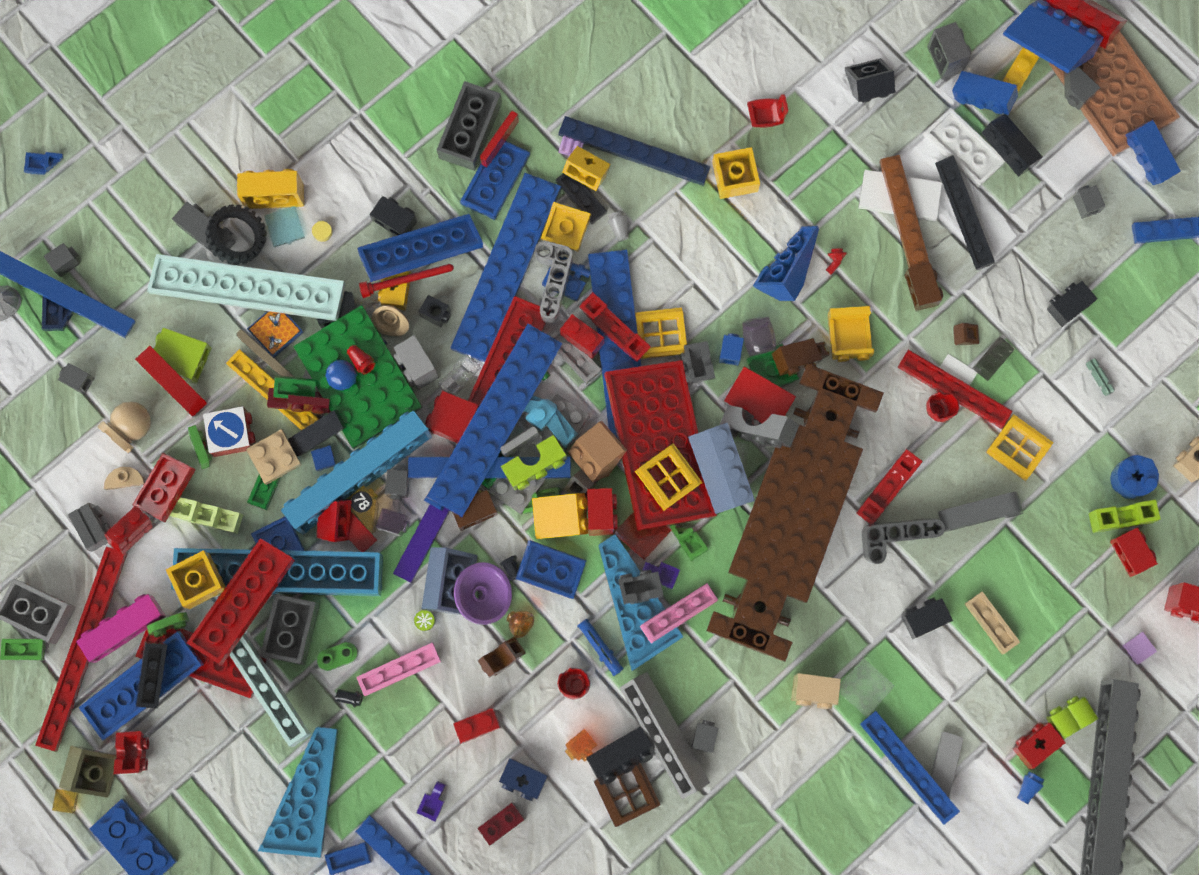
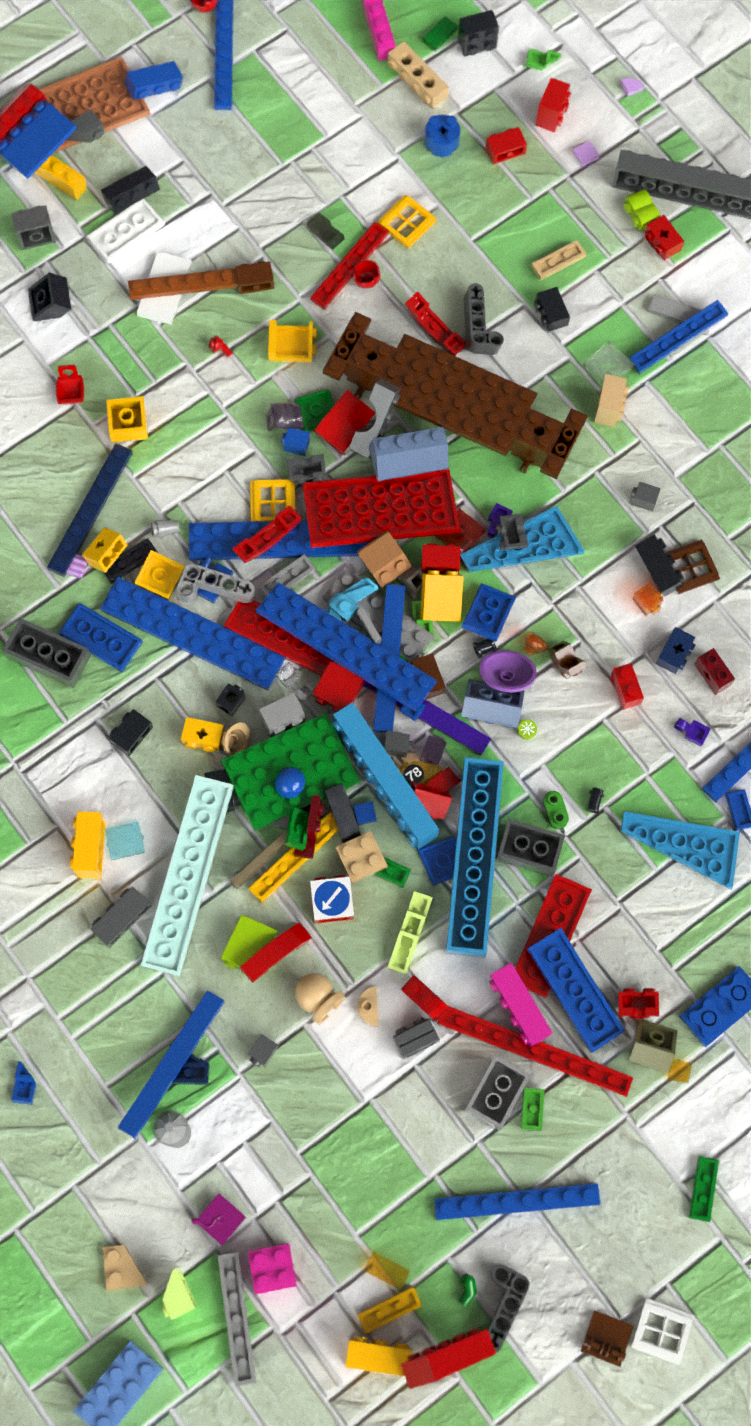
camera: 90 degrees left, 5 degrees down
dark grey brick [44,243,80,277] -> none
tile [132,453,196,523] -> none
black brick [135,641,167,709] -> none
bright green plate [147,612,189,637] -> none
yellow brick [166,550,226,609] -> none
red plate [187,538,295,666] -> none
bright green plate [188,425,212,469] -> none
black tyre [205,204,267,265] -> none
light aqua brick [230,633,312,747] -> none
tile [247,311,304,358] -> none
light yellow tile [312,221,332,242] -> none
red cone [347,345,375,375] -> none
bright pink plate [356,643,441,697] -> none
blue plate [357,214,483,282] -> none
red piece [359,264,454,298] -> none
red tile [480,111,519,167] -> none
lime arch [501,435,567,490] -> none
red hair [557,668,591,700] -> none
red brick [560,314,604,359] -> none
blue pin [578,618,624,677] -> none
light grey brick [620,672,710,799] -> none
yellow piece [635,443,702,511] -> none
bright pink tile [640,583,718,643] -> none
bright green slope [670,525,708,561] -> none
blue wedge [753,226,819,301] -> none
reddish brown brick [772,338,830,376] -> none
black plate [935,155,995,271] -> none
dark grey beam [938,492,1023,532] -> none
white sticker [939,354,978,385] -> none
blue brick [952,71,1018,115] -> none
reddish brown slope [953,323,979,345] -> none
blue cone [1017,771,1044,804] -> none
black brick [1047,281,1098,327] -> none
dark grey brick [1073,185,1105,219] -> none
sand green axle [1086,358,1115,396] -> none
lime arch [1088,500,1161,533] -> none

